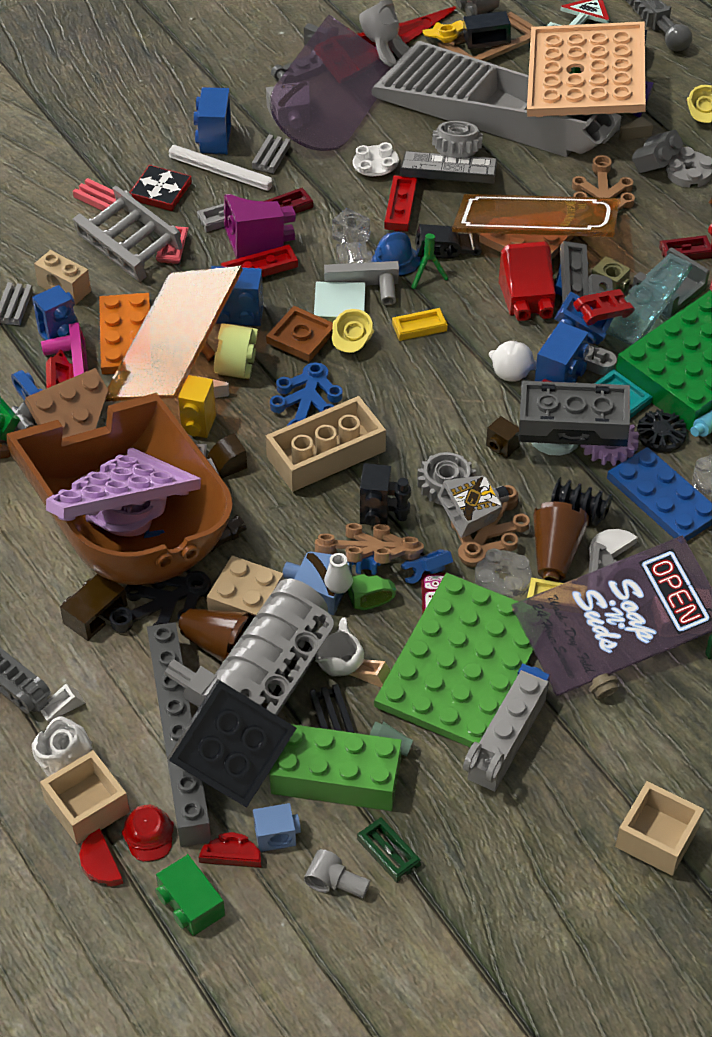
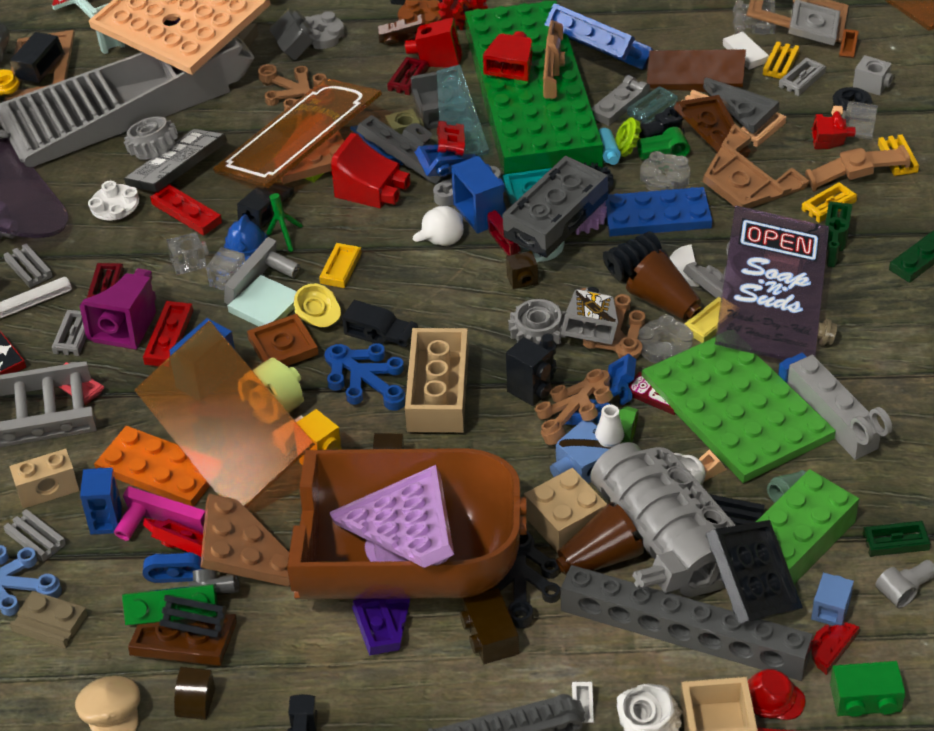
camera: 55 degrees left, 5 degrees down
none -> black piece [342,300,418,347]
none -> dark purple wing [352,599,410,655]

